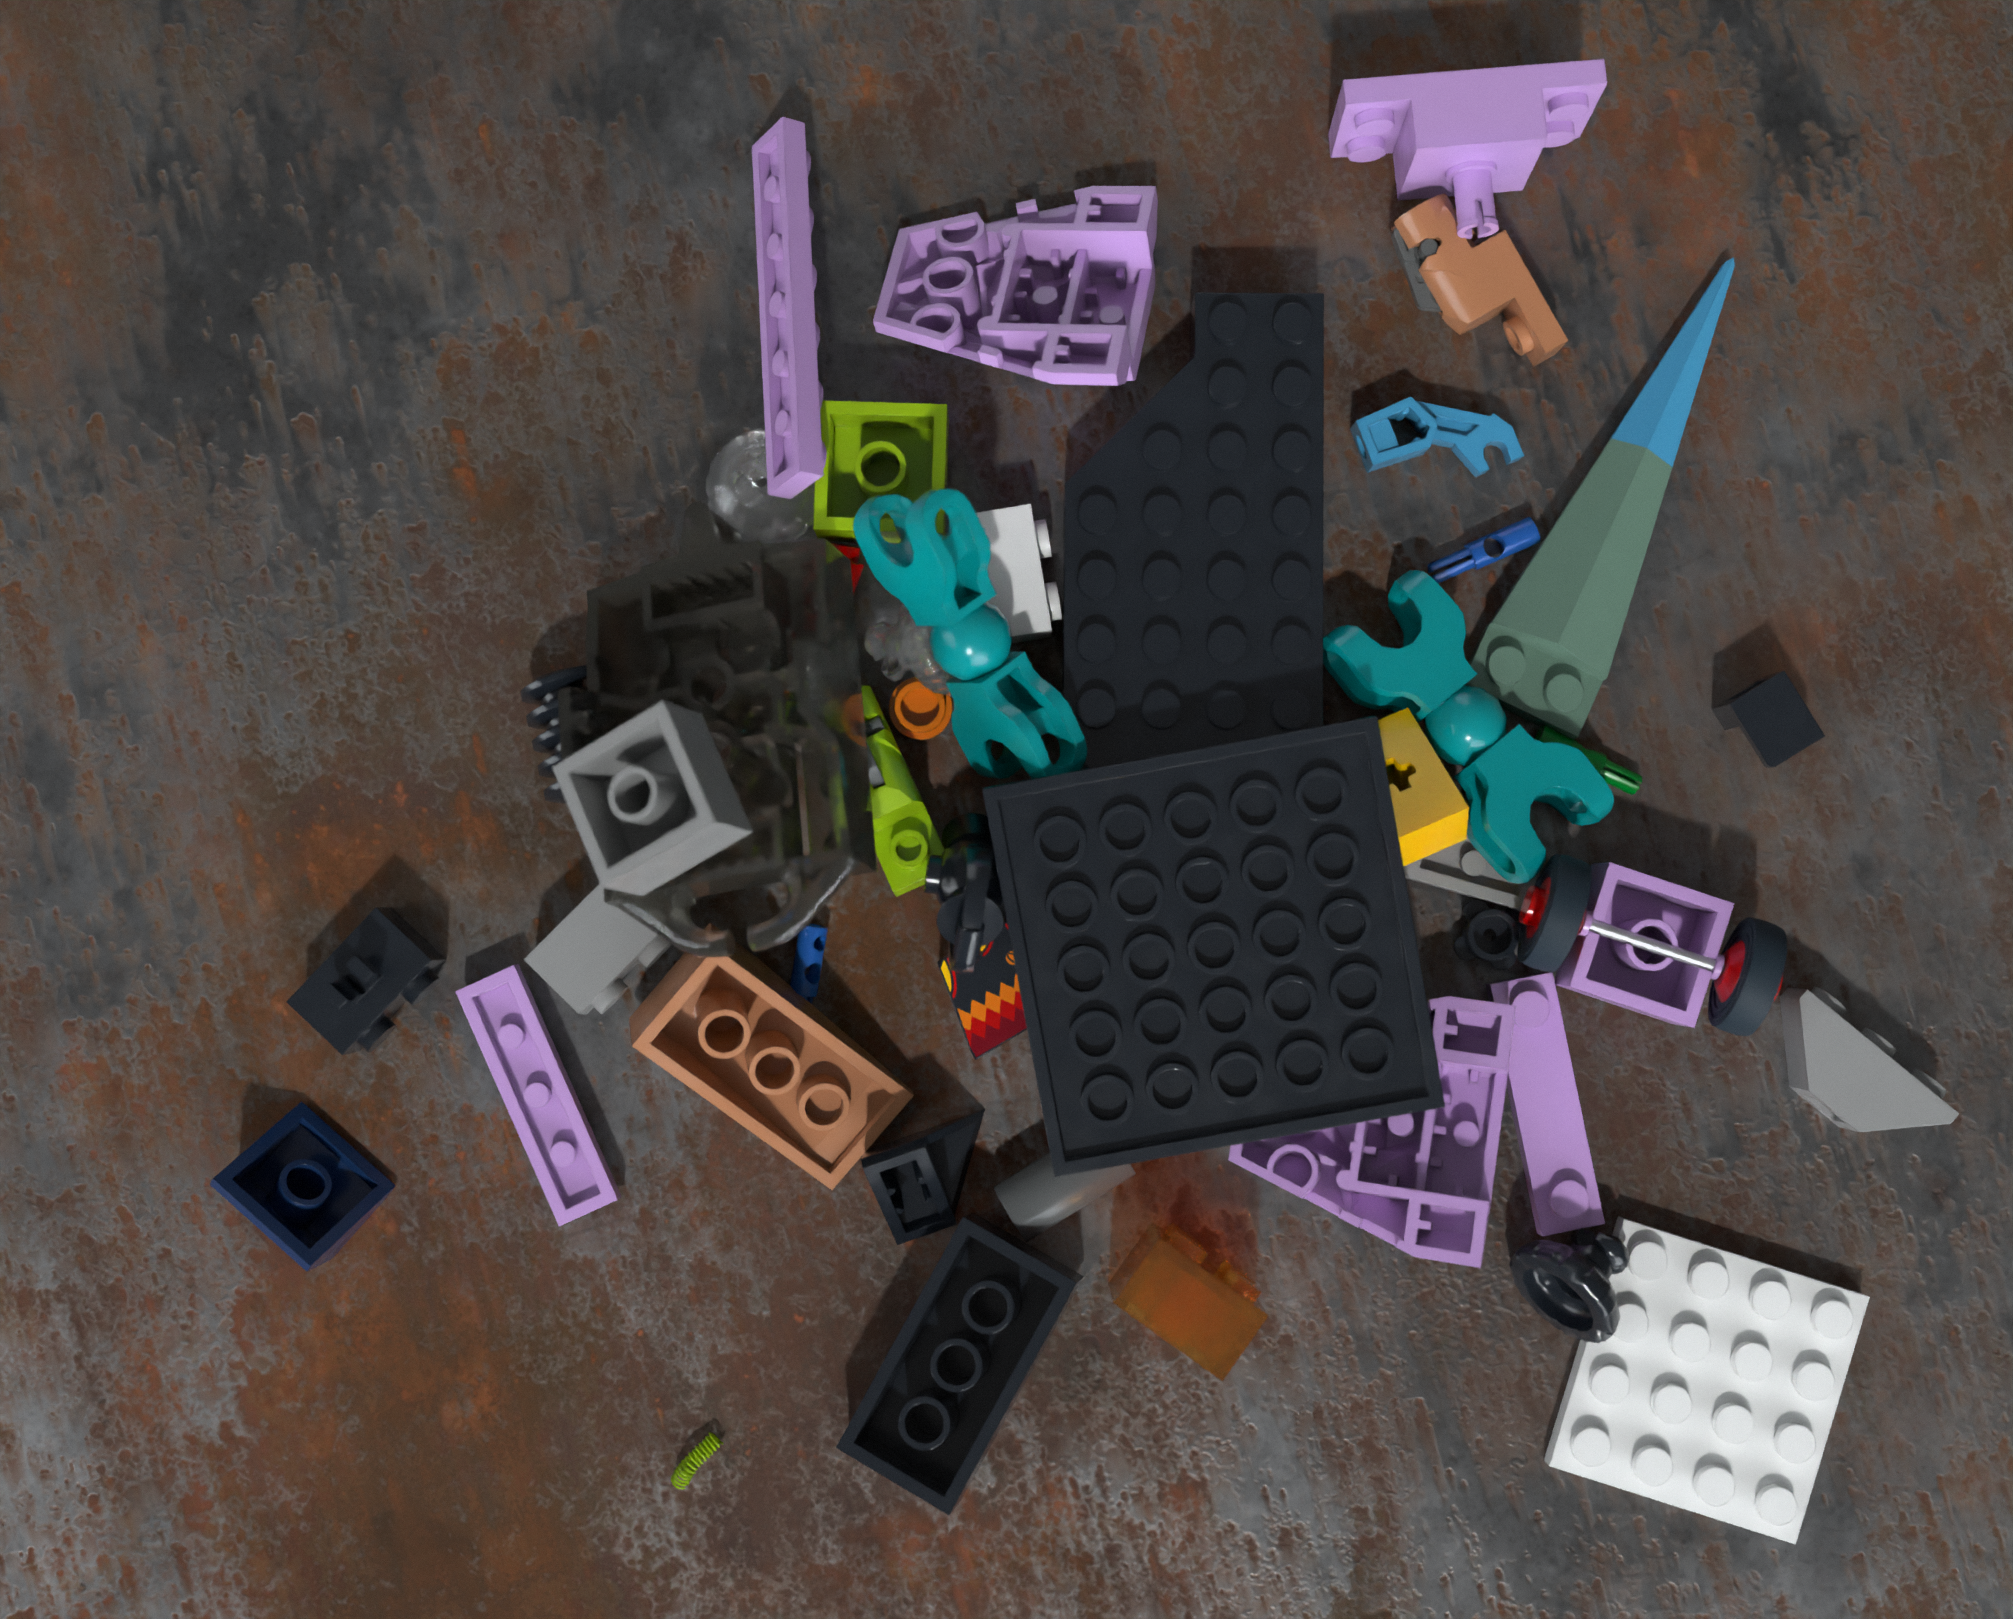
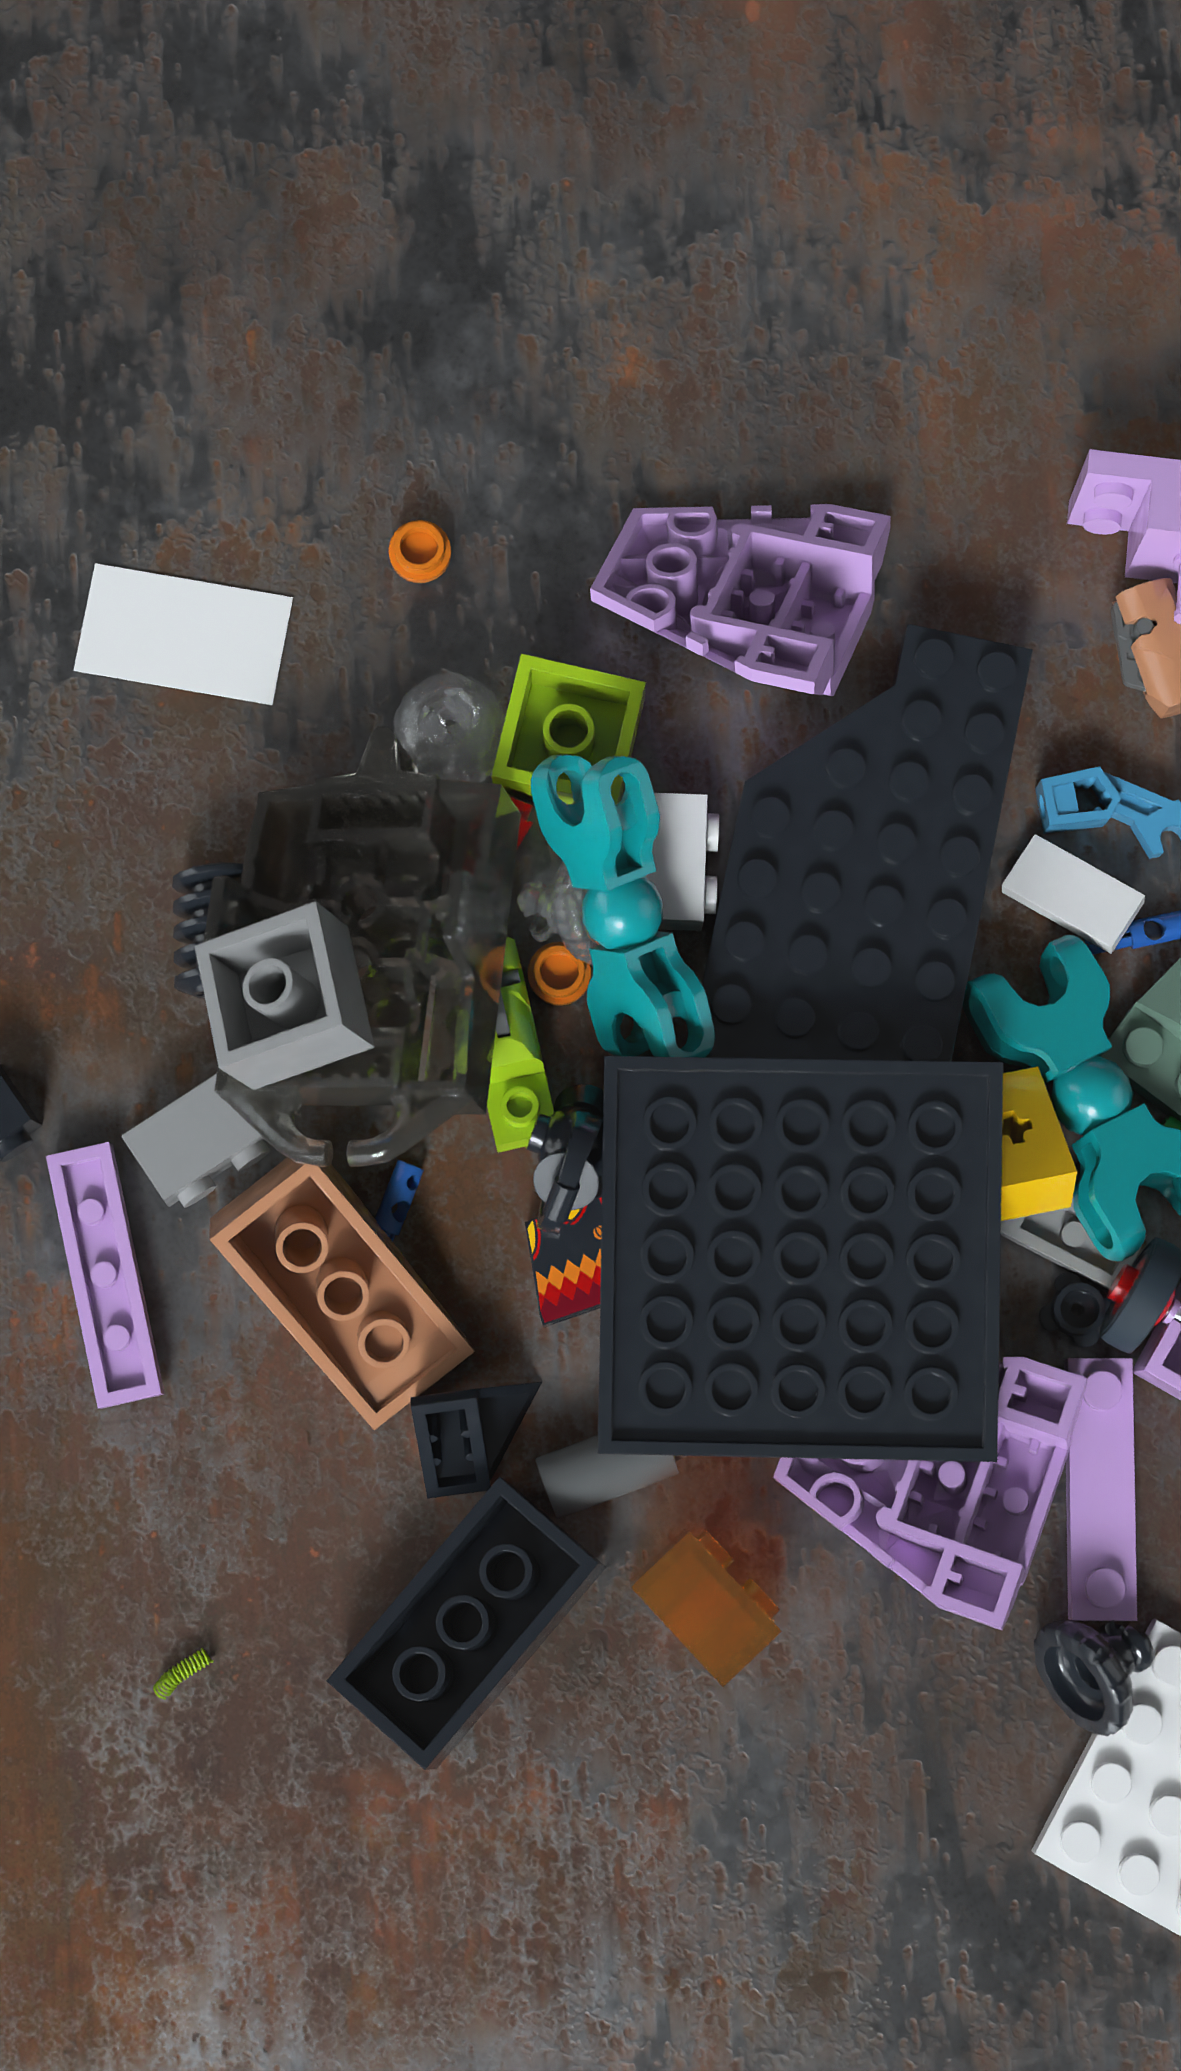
camera: 10 degrees right, 5 degrees down
lavender plate [752,117,827,499] -> none
none -> white sticker [73,563,293,705]
none -> orange plate [389,520,451,583]
none -> white tile [1002,834,1145,954]

